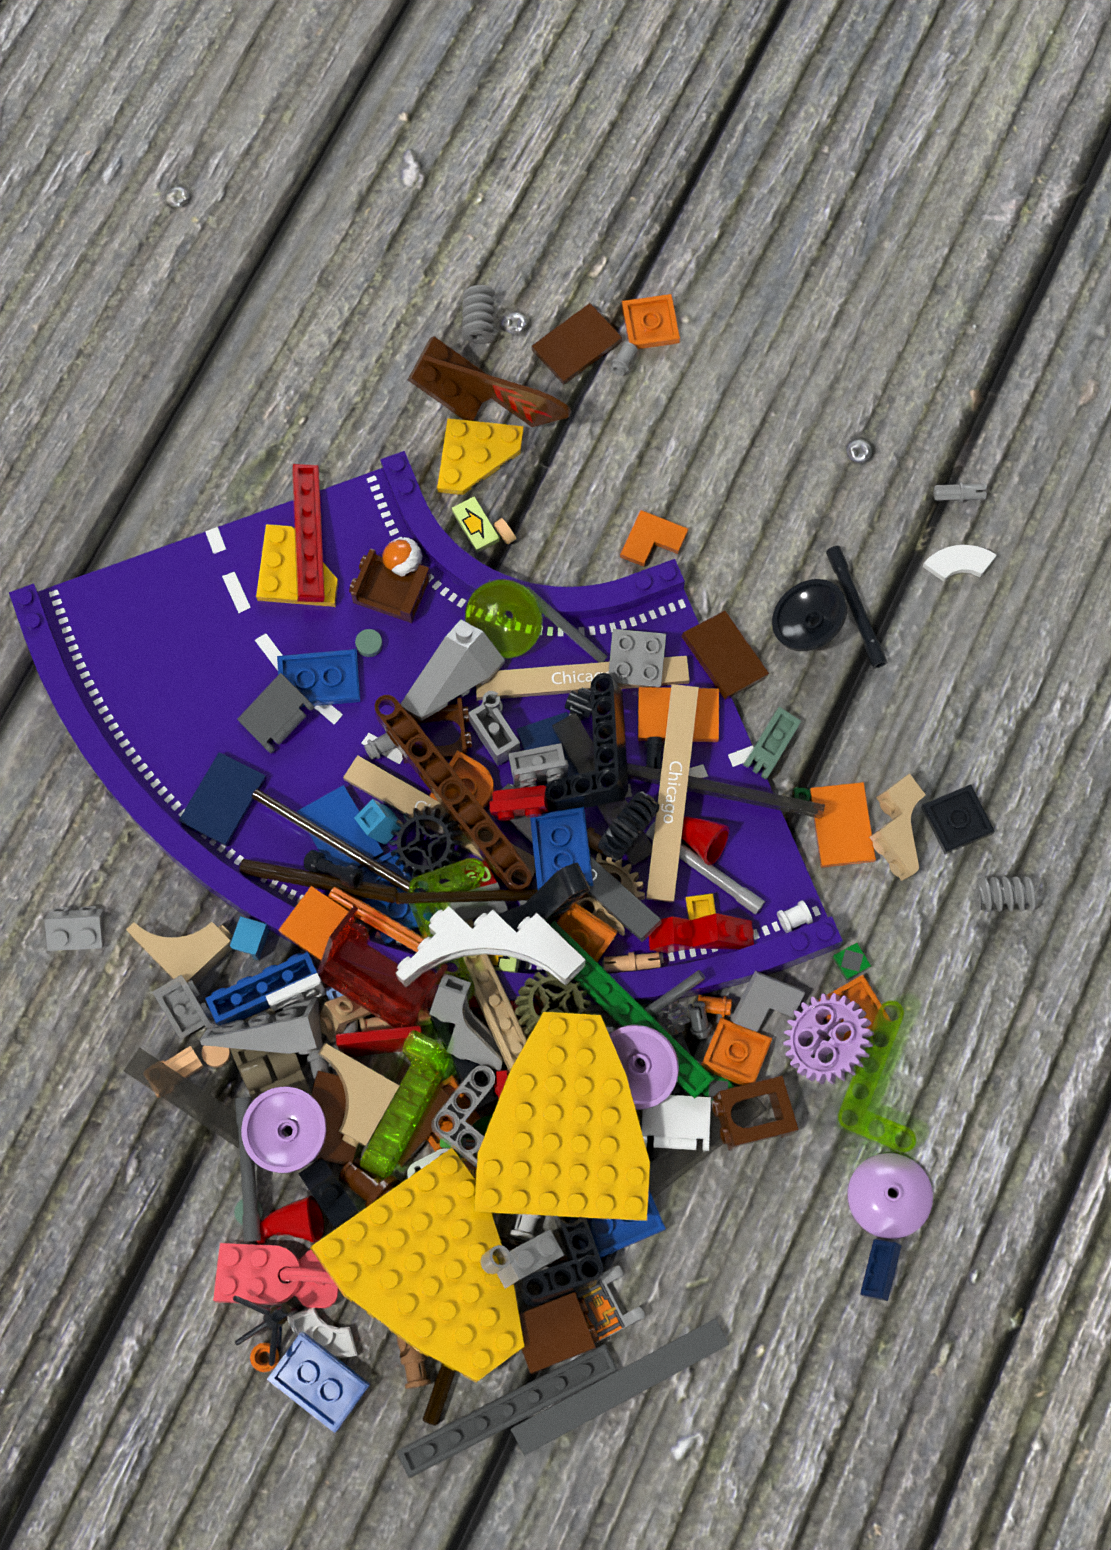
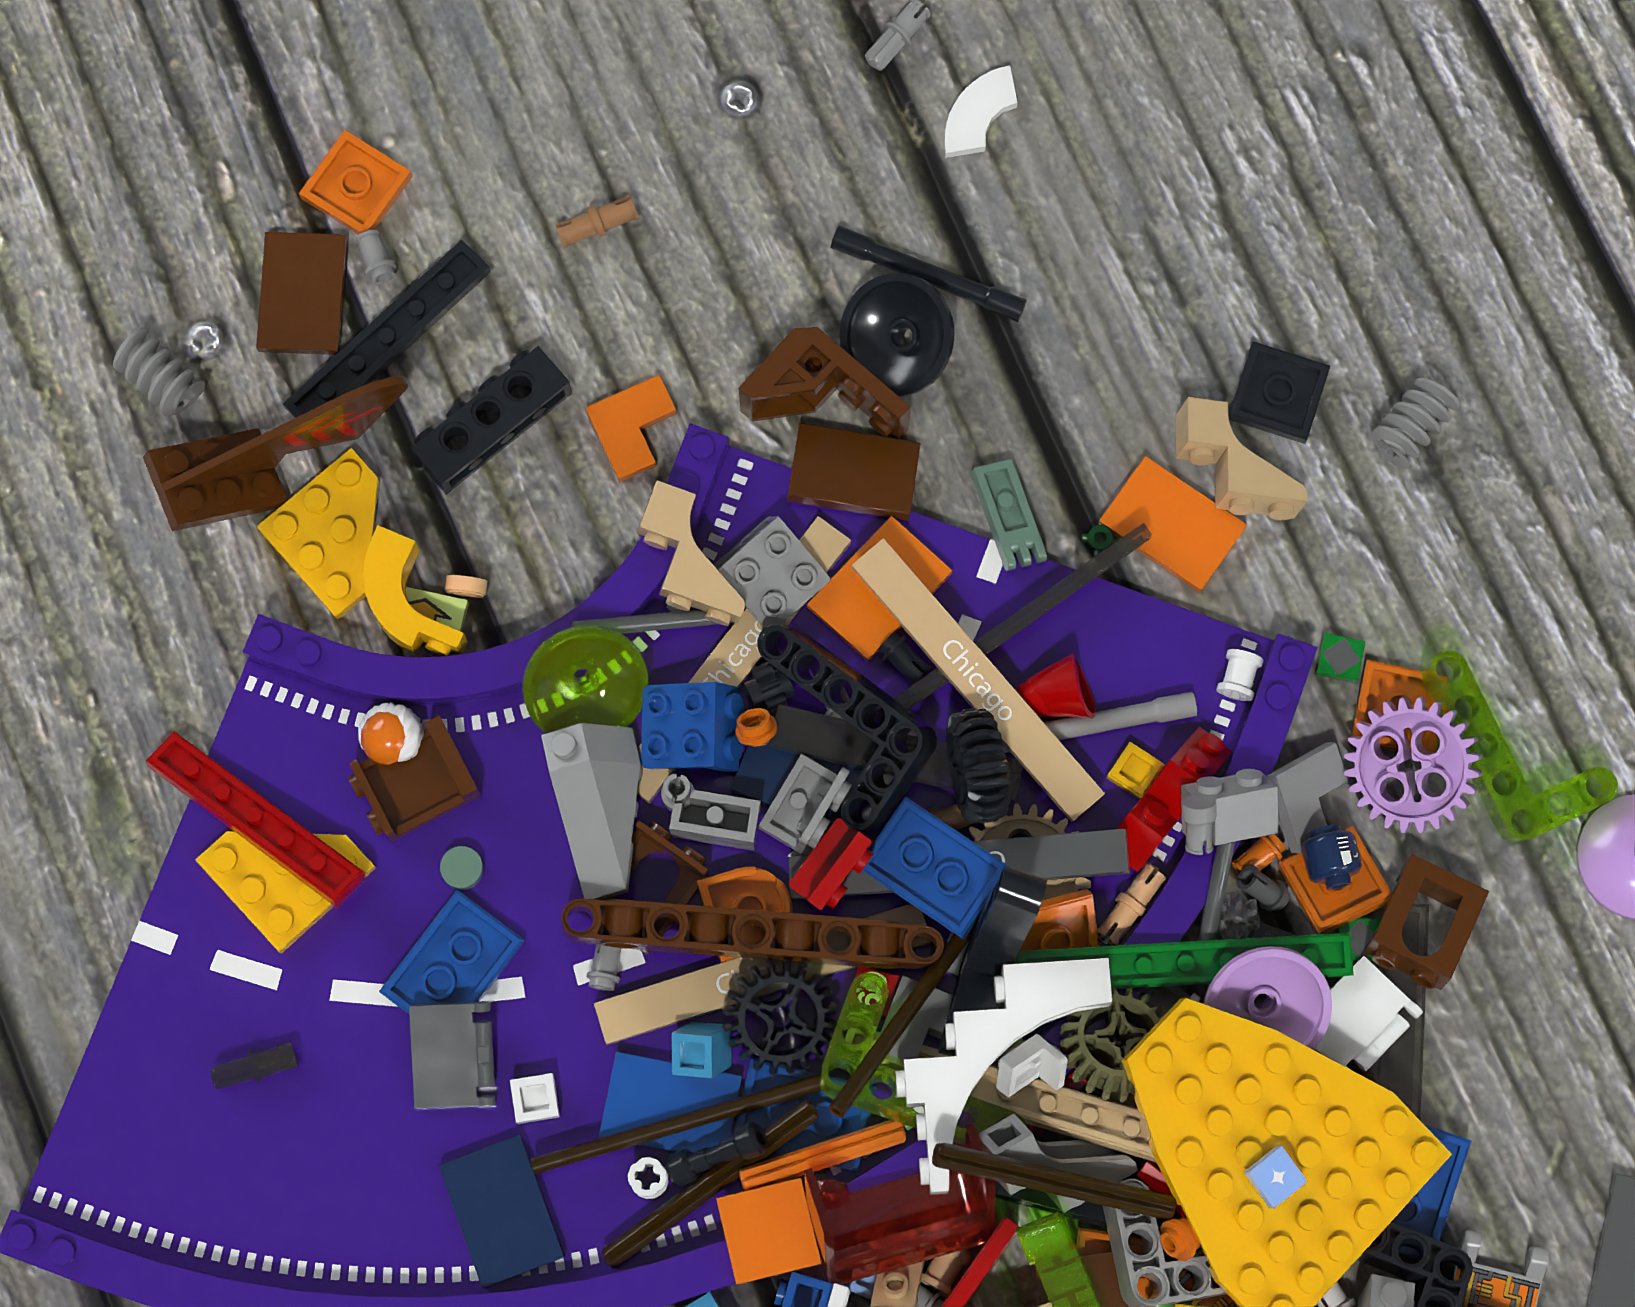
camera: 50 degrees left, 5 degrees up
none -> clear smoke axle [210,1041,298,1089]
none -> black plate [283,239,491,418]
none -> yellow arch [363,525,468,656]
none -> black brick [411,346,572,495]
none -> white plate [510,1073,560,1124]
none -> medium nougat pin [555,194,639,248]
none -> white bush [628,1157,669,1199]
none -> tan arch [636,480,745,626]
none -> blue bracket [641,682,744,772]
none -> orange plate [735,708,778,747]
none -> reddish brown bracket [738,327,911,439]
none -> dark brown axle [932,1143,1177,1219]
none -> white bracket [996,1034,1068,1098]
none -> orange plate [1160,1218,1200,1261]
none -> light grey hinge [1181,769,1278,855]
none -> light blue tile [1244,1146,1308,1208]
none -> dark blue head [1301,824,1362,890]

